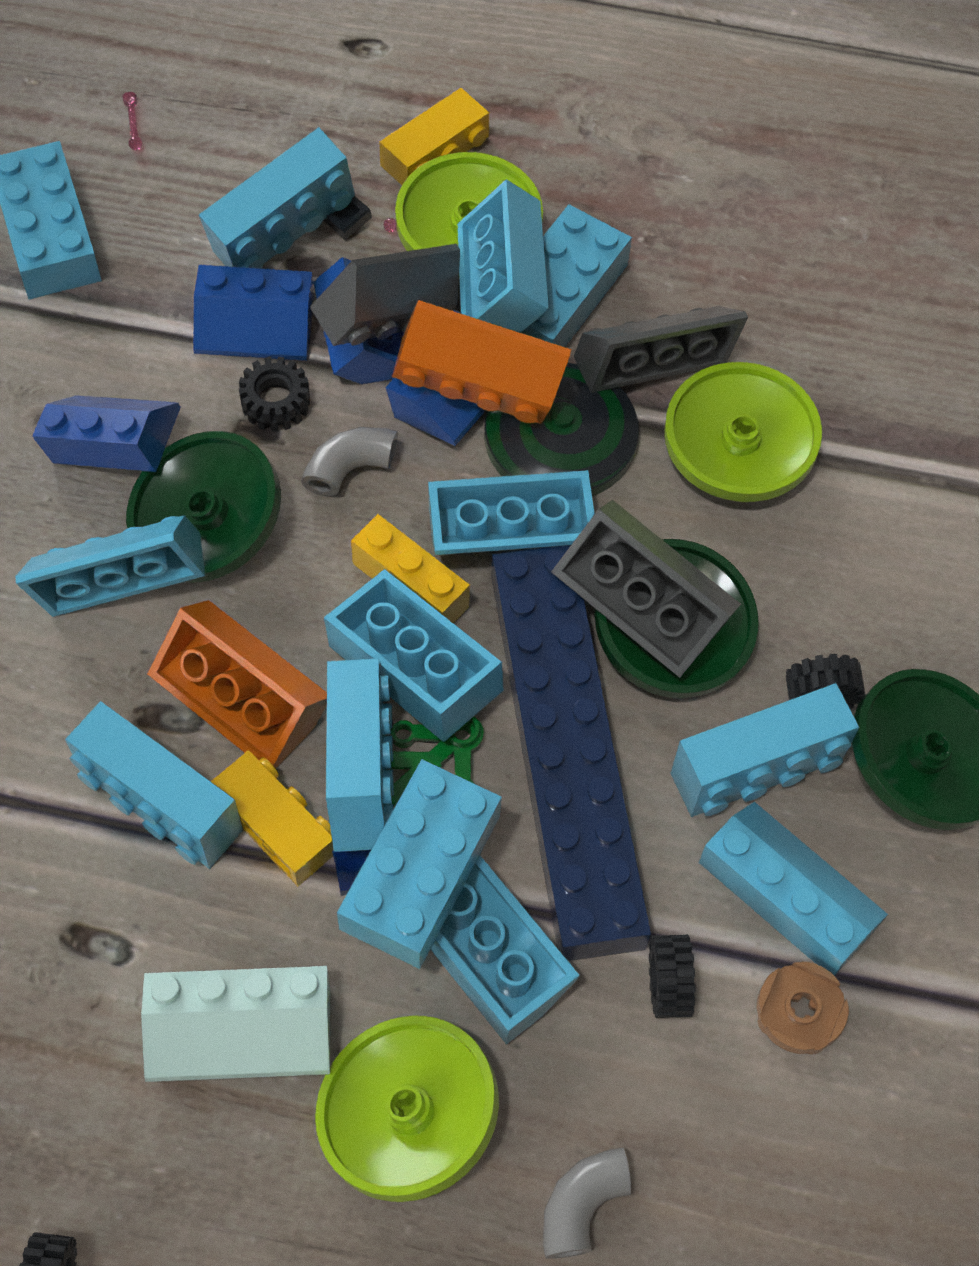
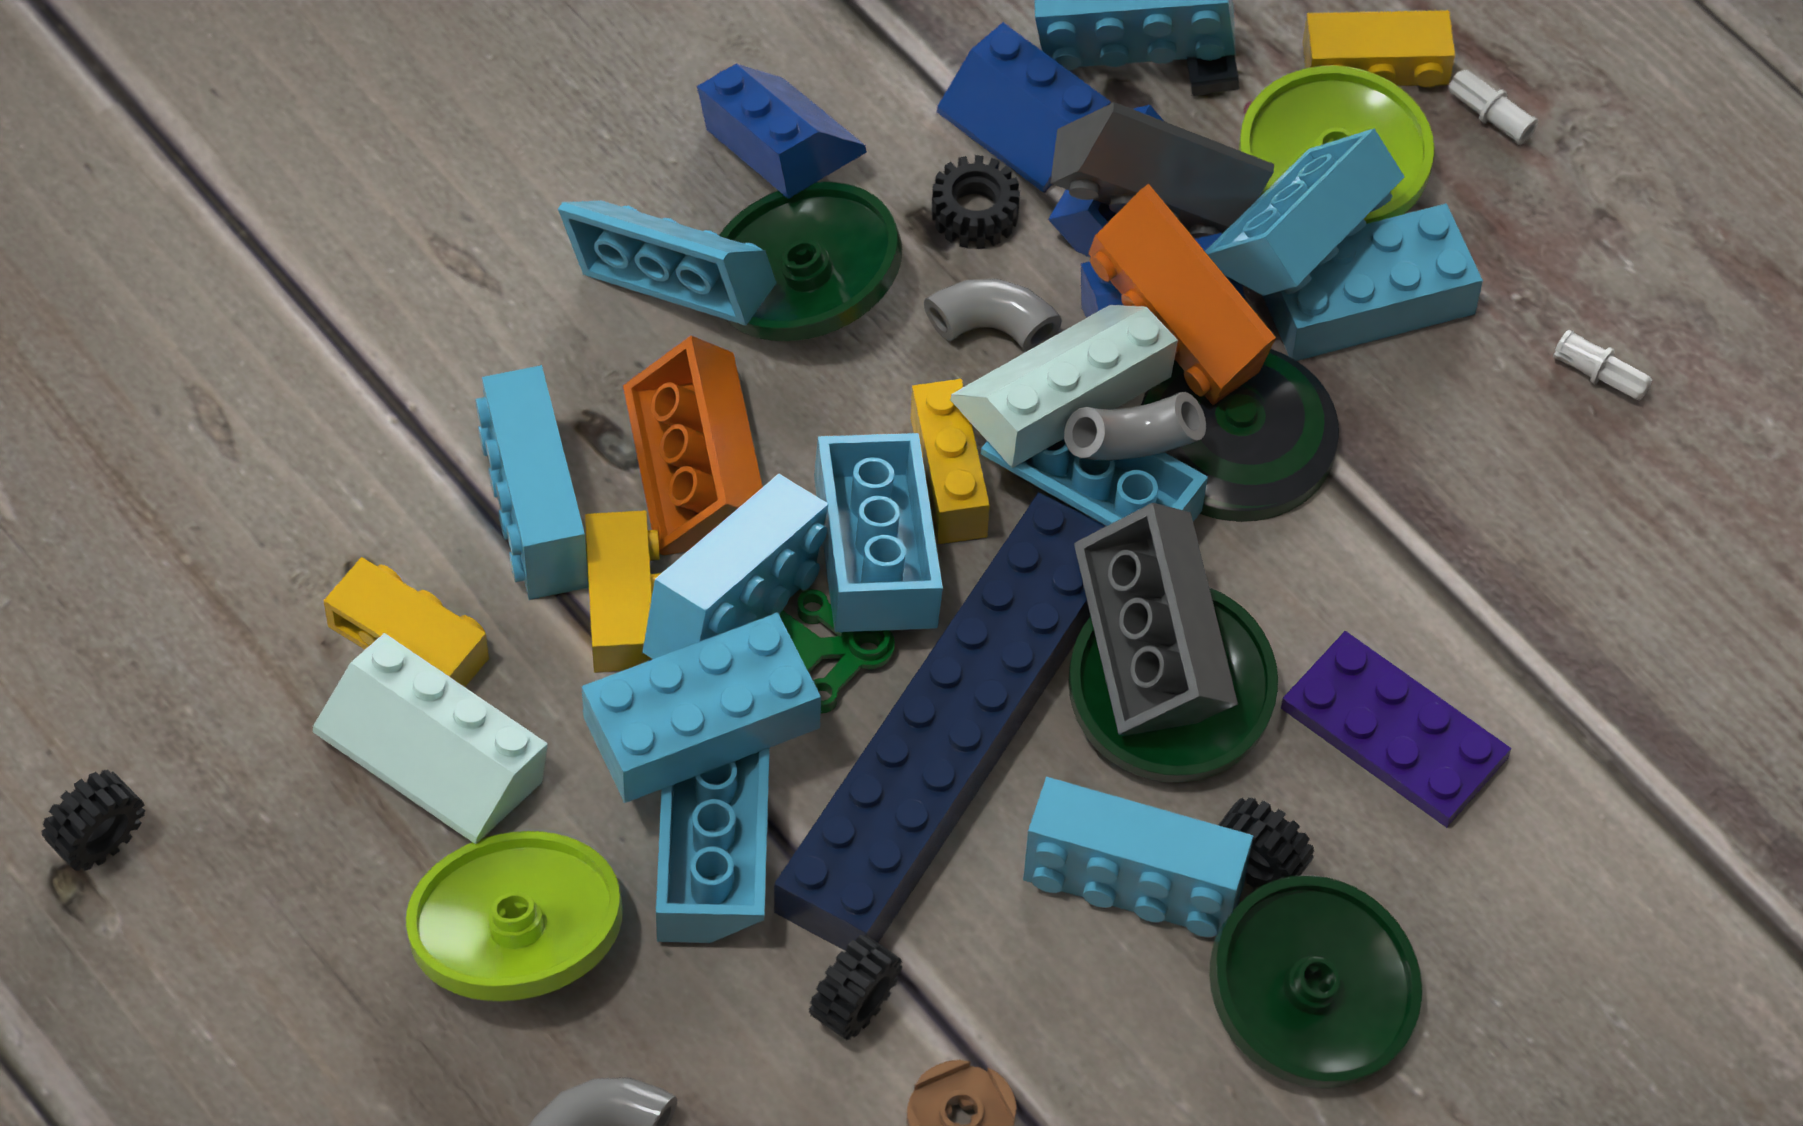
camera: 40 degrees right, 5 degrees down
dark grey slope [574,306,748,393] -> none
lime dish [664,362,822,502] -> none
medium azure slope [699,802,888,976] -> none
none -> yellow brick [323,557,489,687]
none -> light aqua slope [950,305,1178,468]
none -> light grey cylinder [1064,392,1206,461]
none -> dark purple plate [1281,630,1511,828]
none -> white axle [1448,70,1538,145]
none -> white axle [1553,330,1652,400]

